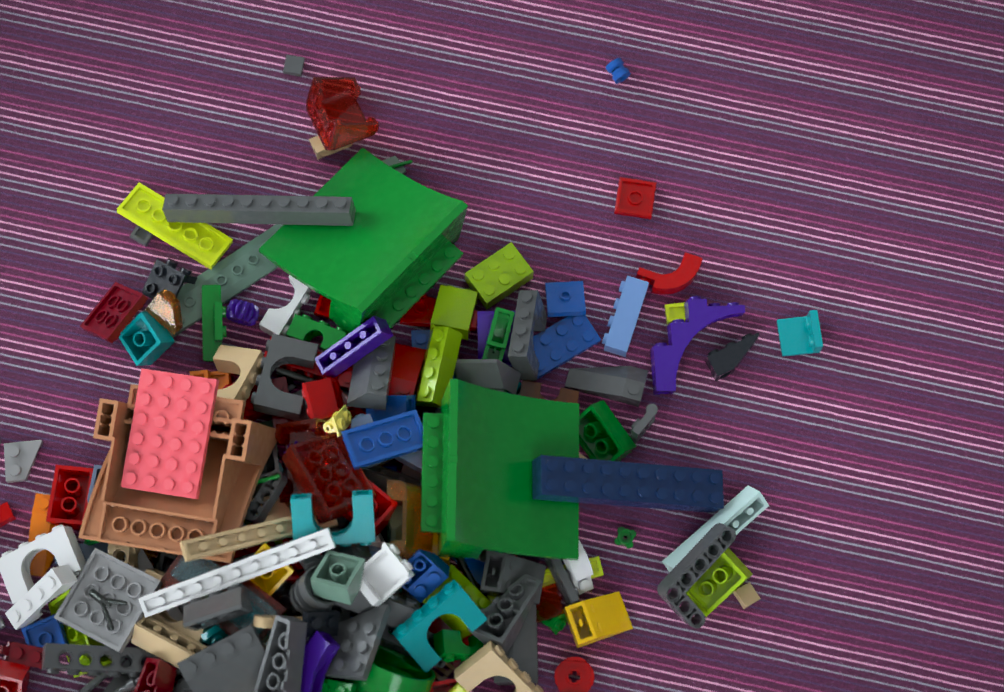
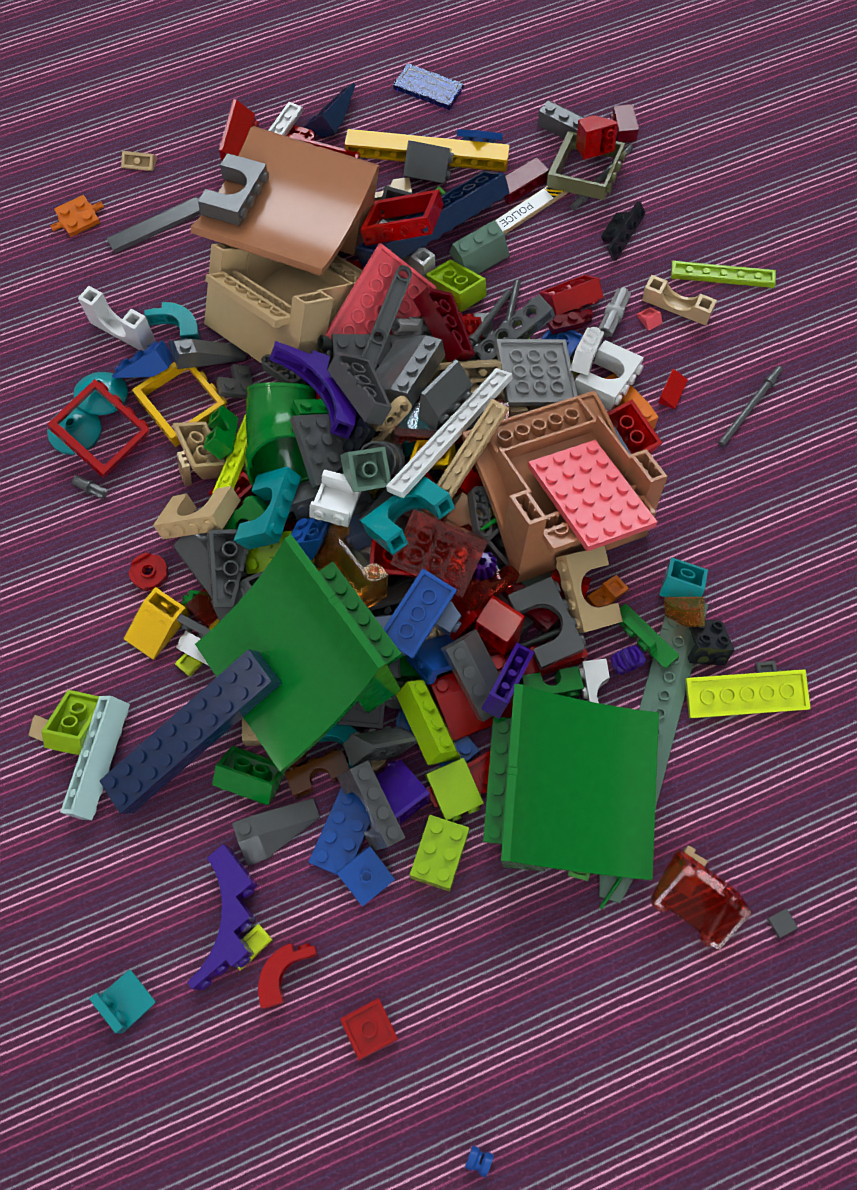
camera: 150 degrees right, 5 degrees down
light grey wing [4,440,43,483] -> none
dark red plate [80,282,148,344] -> none
pearl dark grey plant [89,589,127,630] -> none
dark grey brick [162,194,356,226] -> none
light yellow hinge [323,405,352,437] -> none
green slope [482,307,515,362] -> none
medium blue brick [602,276,649,357] -> none
green plate [614,527,636,549] -> none
dark grey plate [630,404,658,444] -> none
dark grey beam [657,523,736,629] -> none
black slope [705,333,759,381] -> none

